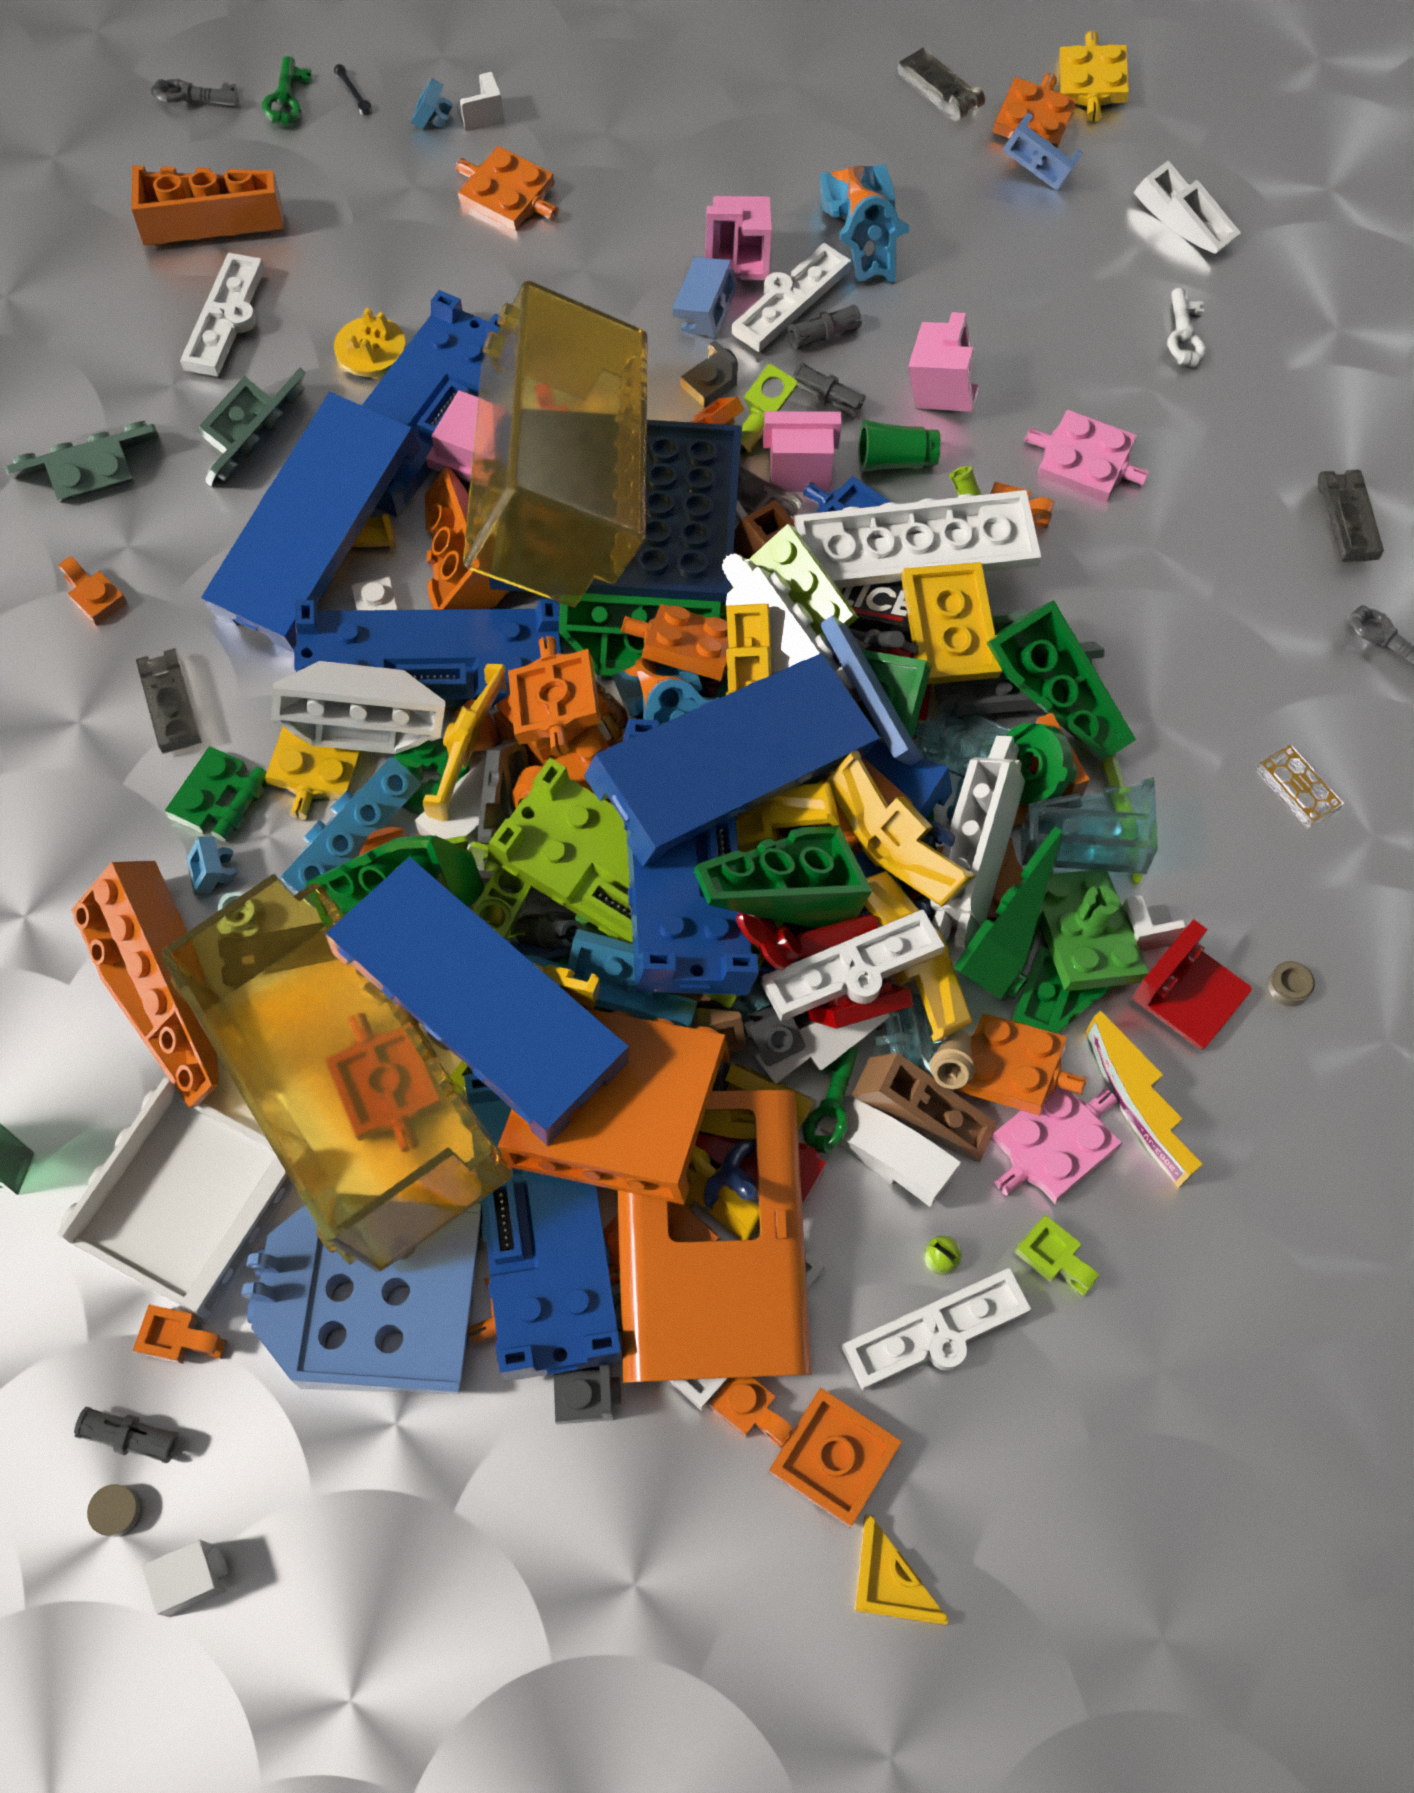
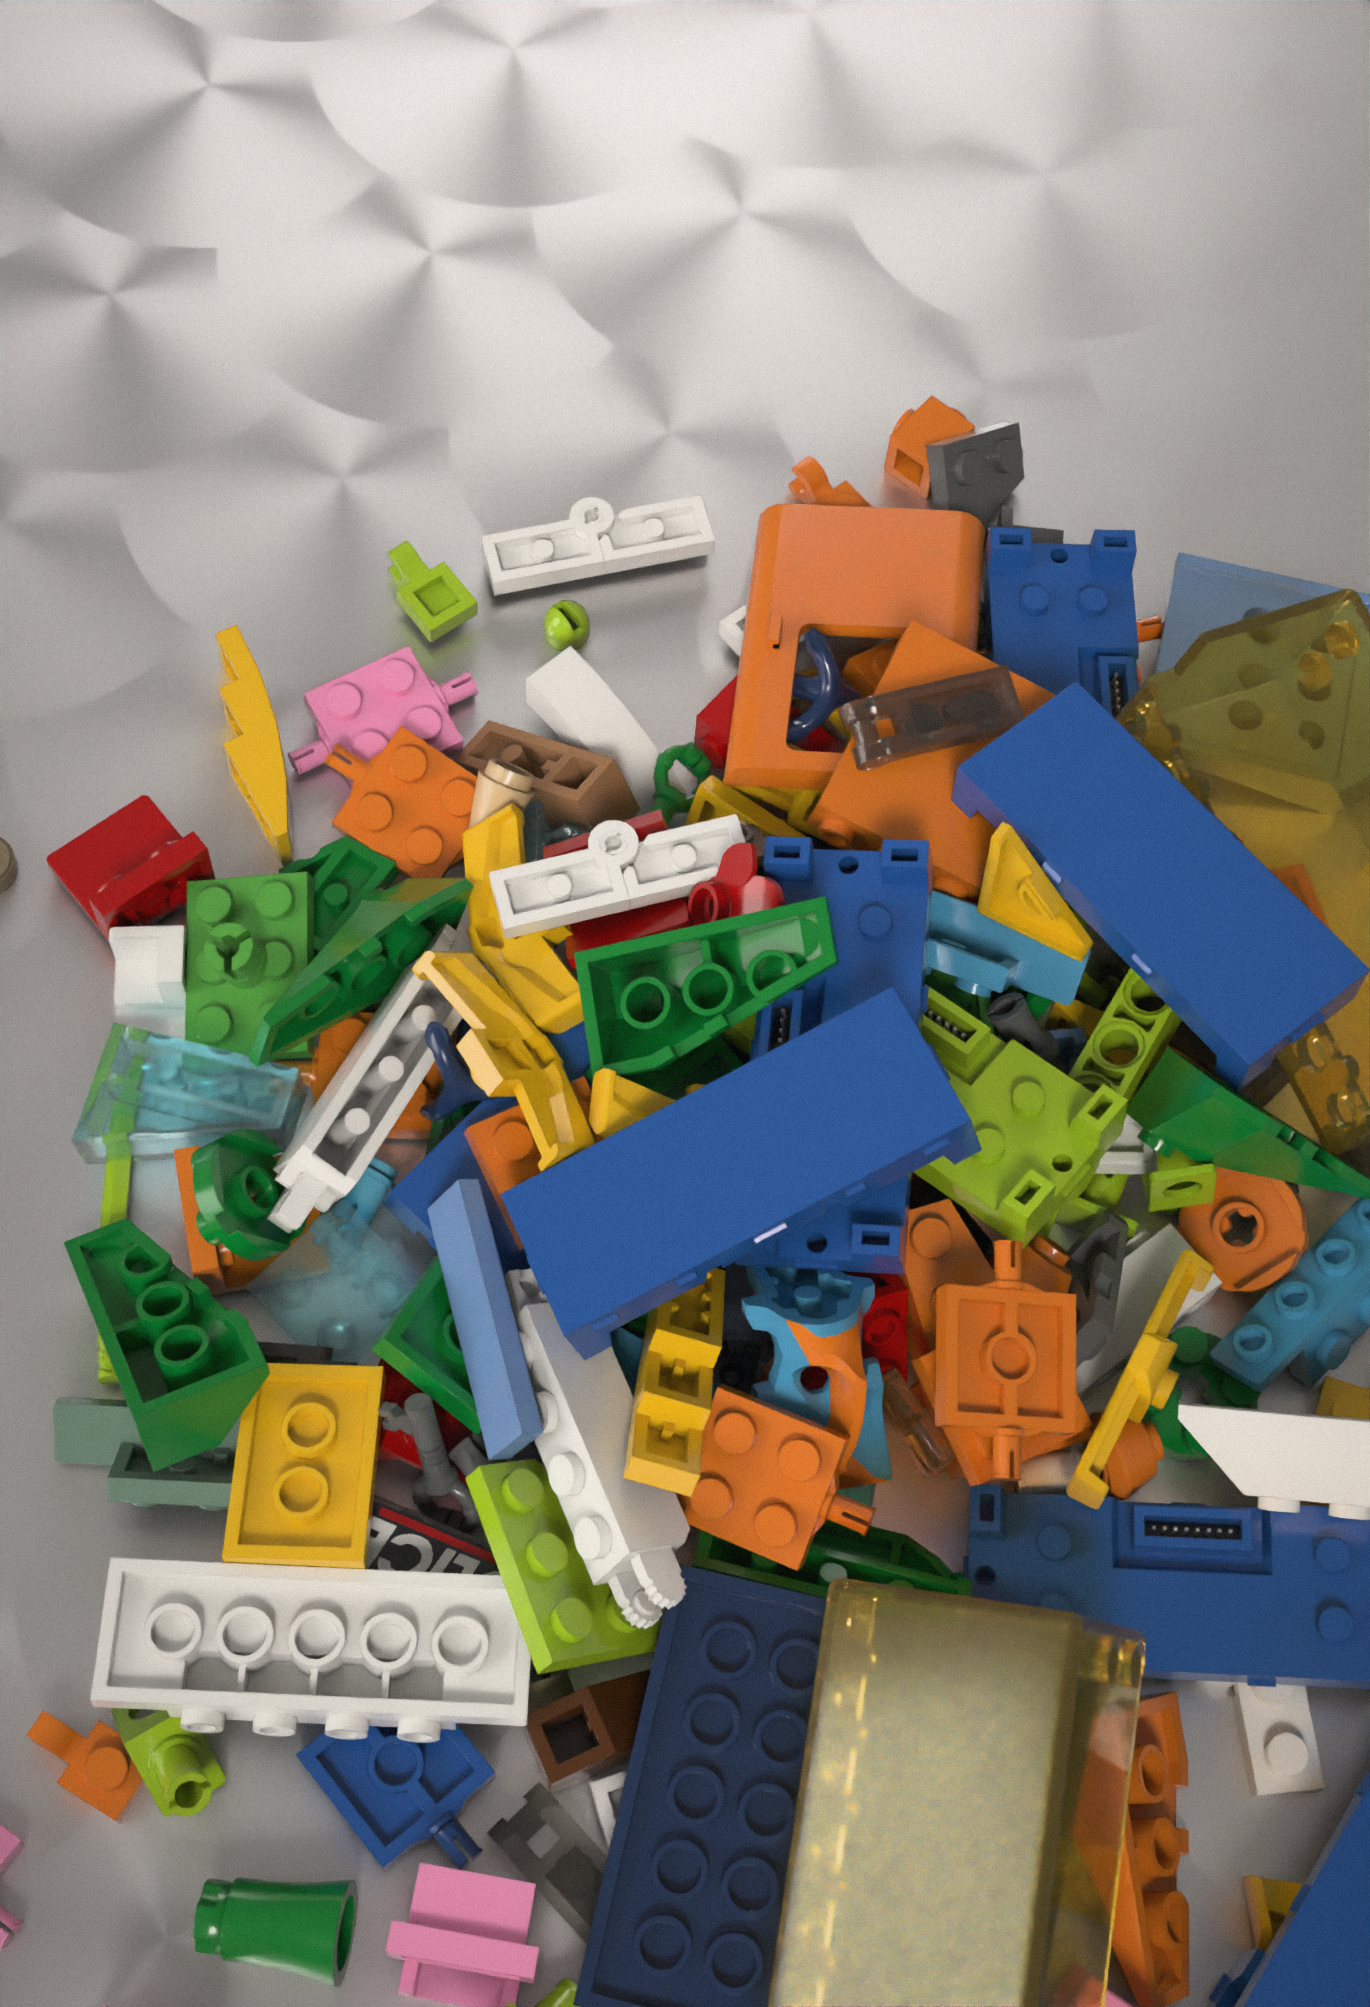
camera: 175 degrees left, 0 degrees up
orange plate [768,1387,902,1528] -> none
yellow tile [854,1515,948,1626] -> none
none -> clear smoke plate [839,665,1025,771]
none -> orange brick [884,396,975,500]
none -> dark grey wing [926,422,1024,525]

